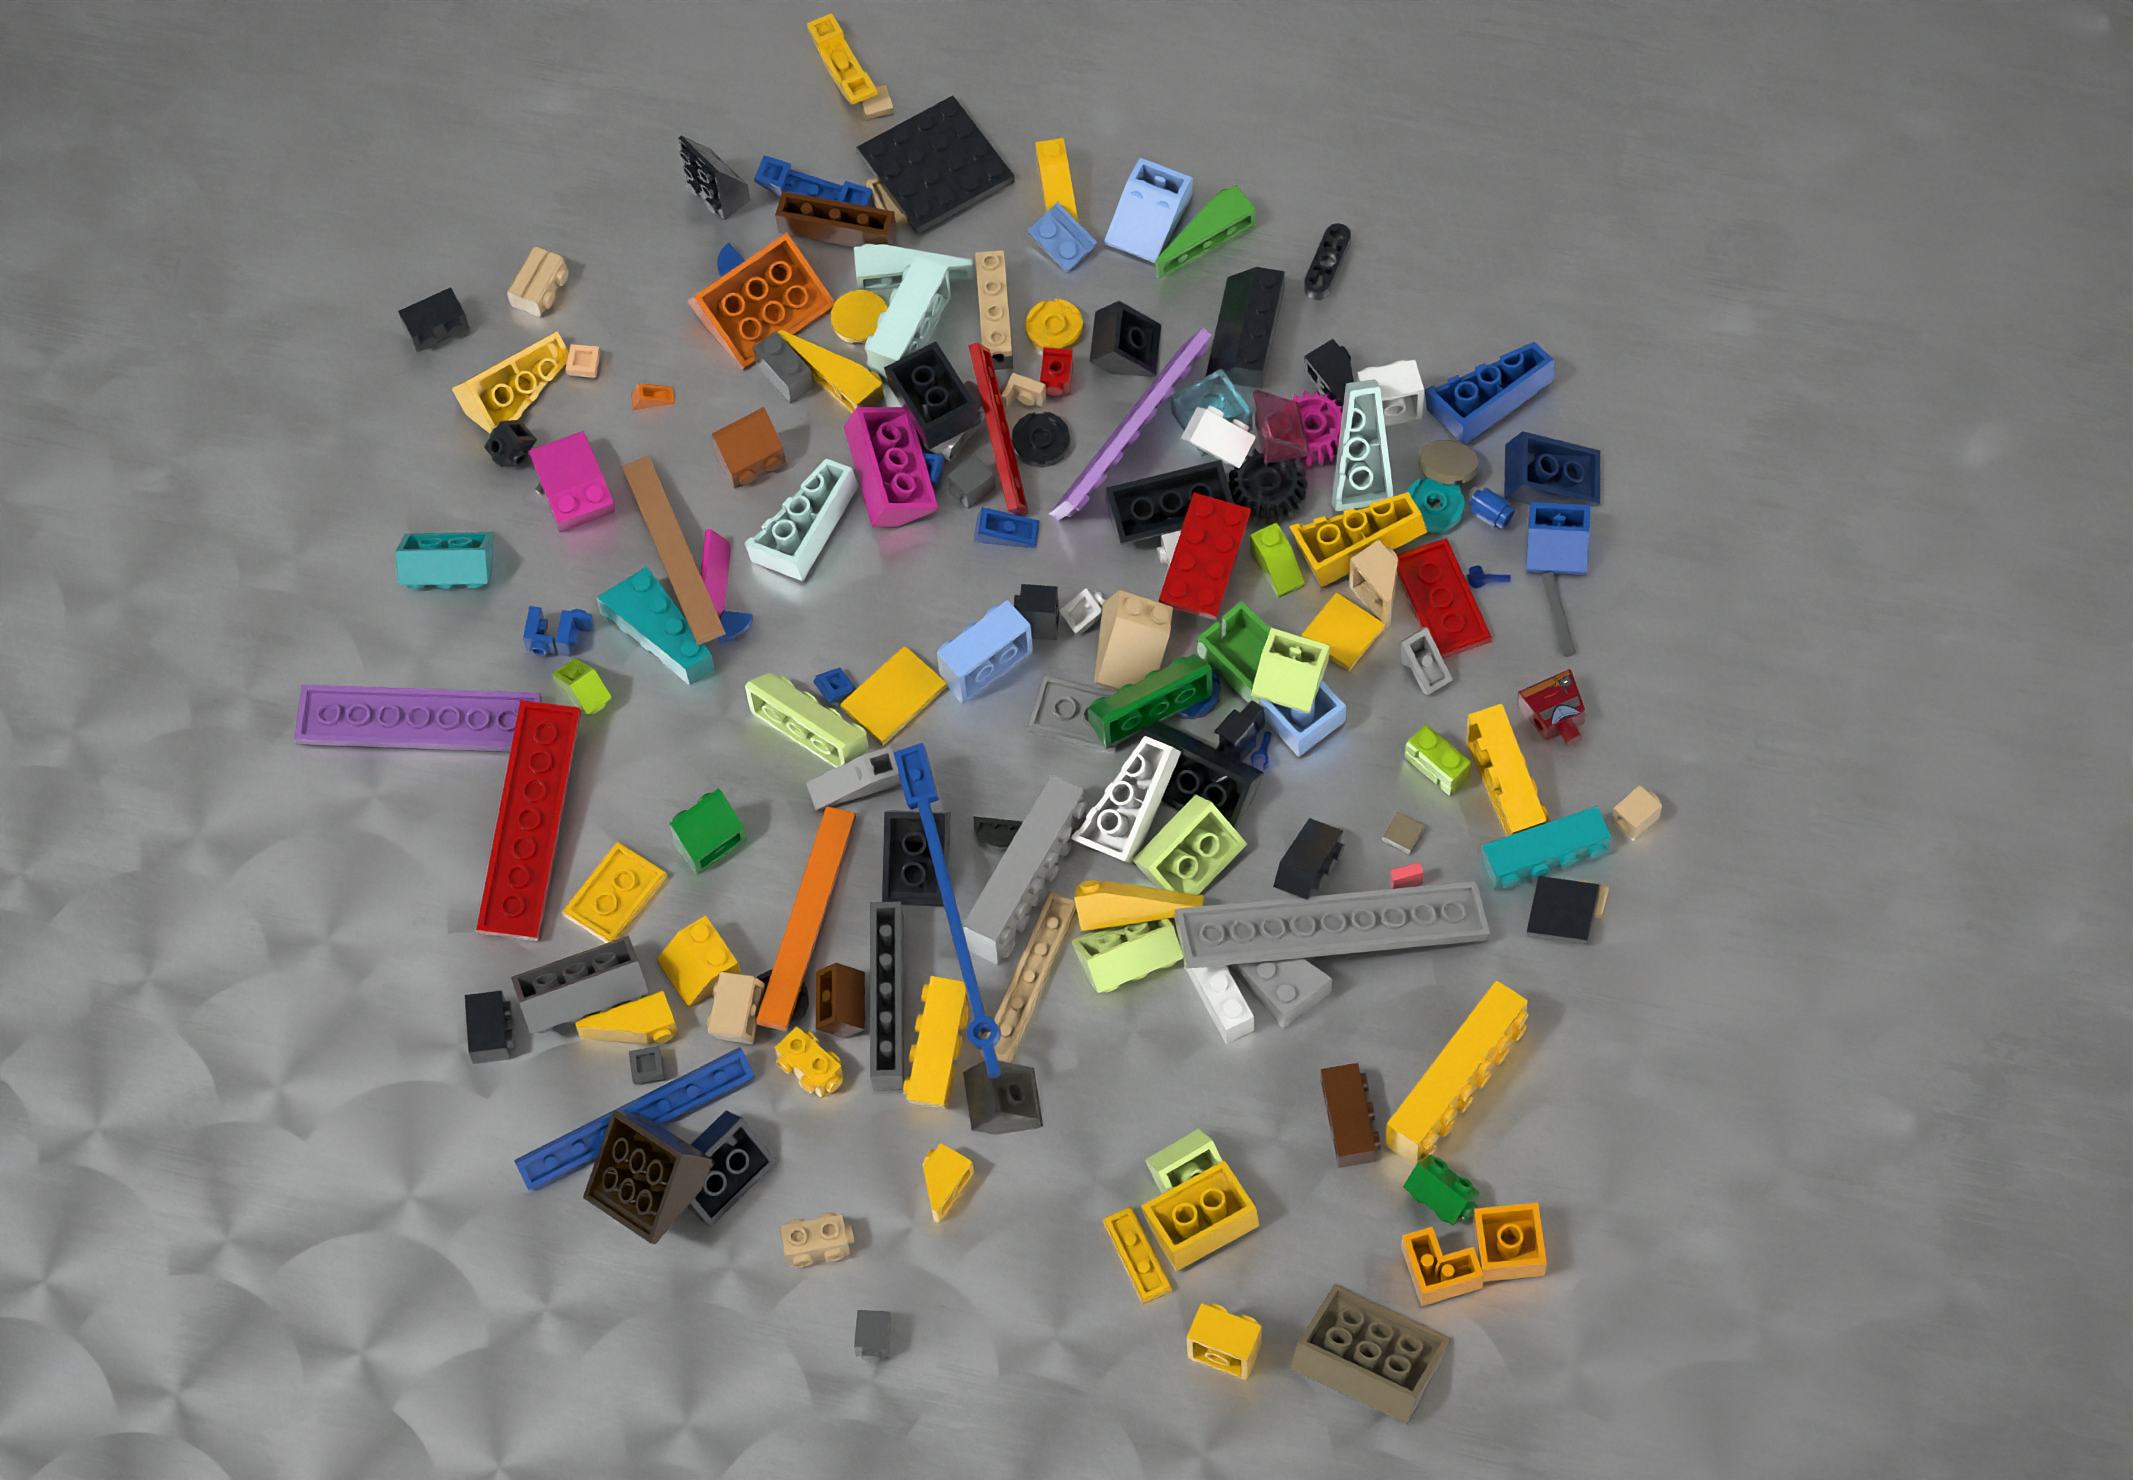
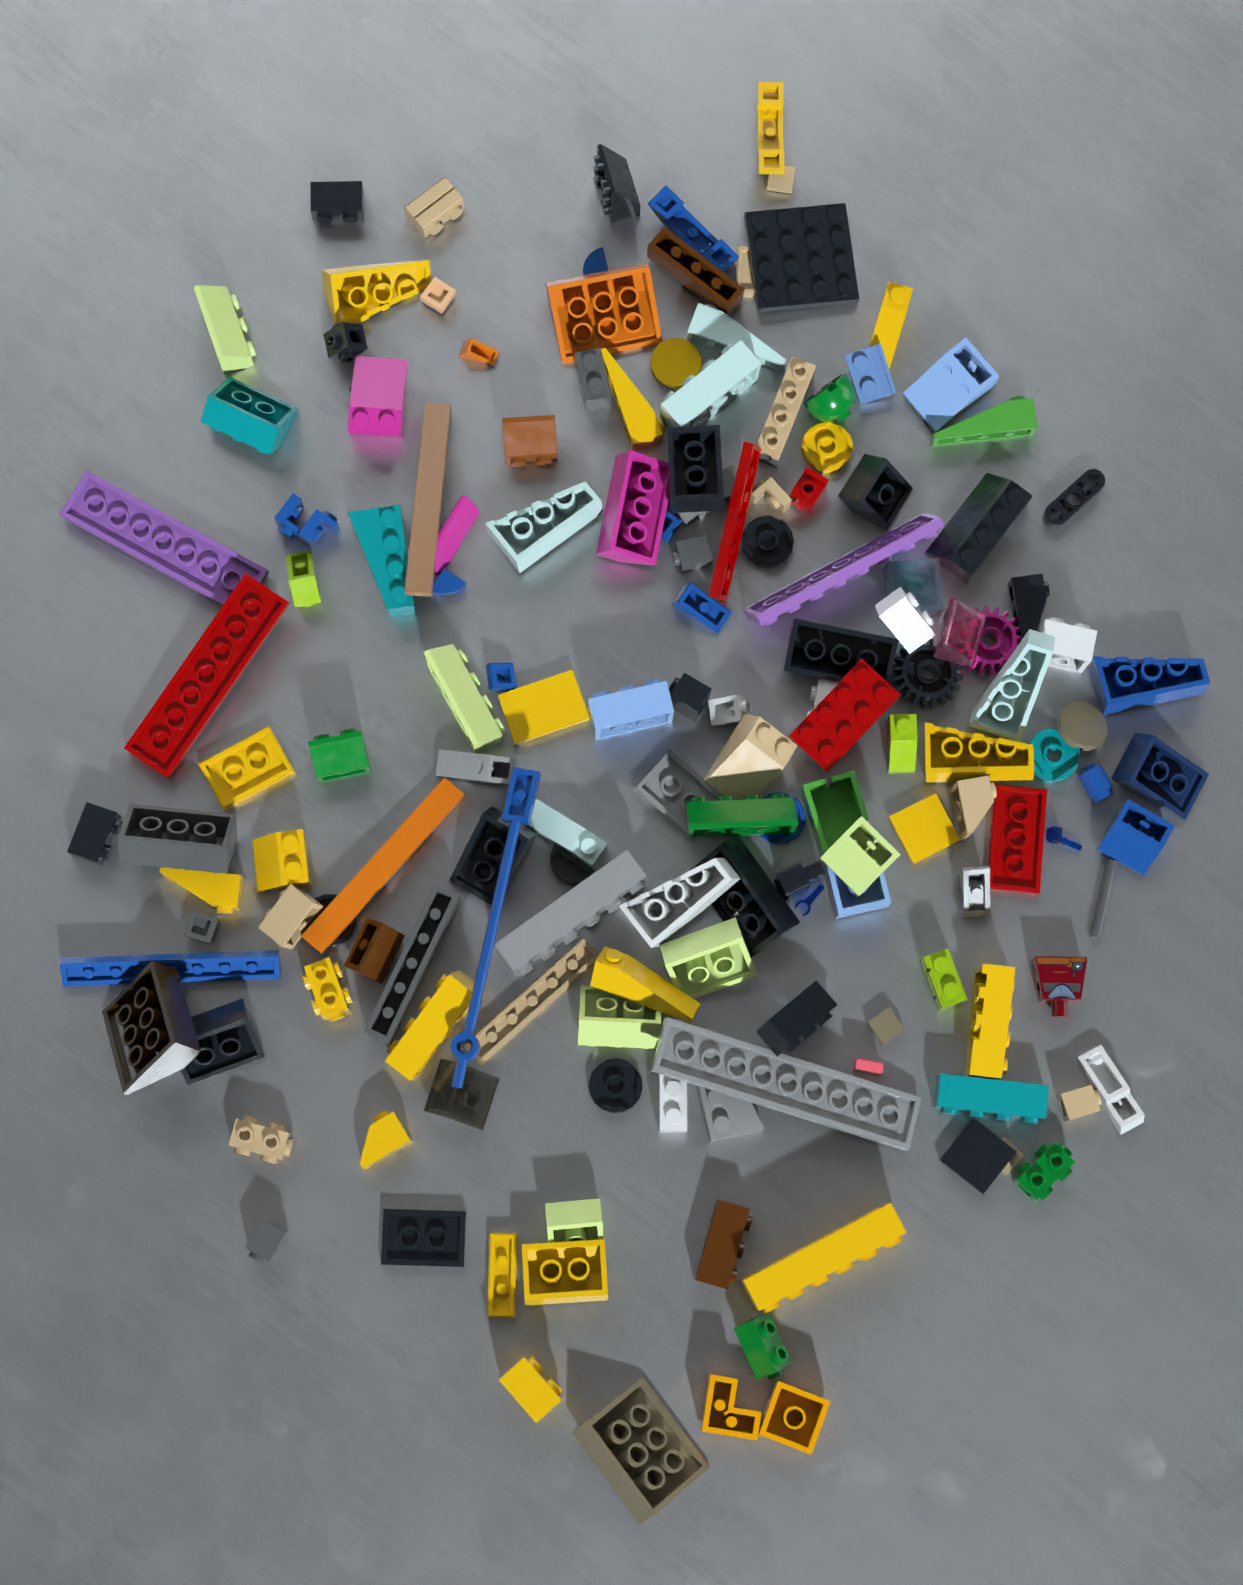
camera: 15 degrees right, 15 degrees up
none -> yellowish green slope [194,285,256,375]
none -> black tile [381,1209,466,1267]
none -> light aqua slope [527,799,607,869]
none -> black tile [589,1059,643,1113]
none -> green cylinder [803,373,856,422]
none -> green brick [1013,1142,1075,1201]
none -> white slope [1078,1045,1145,1135]

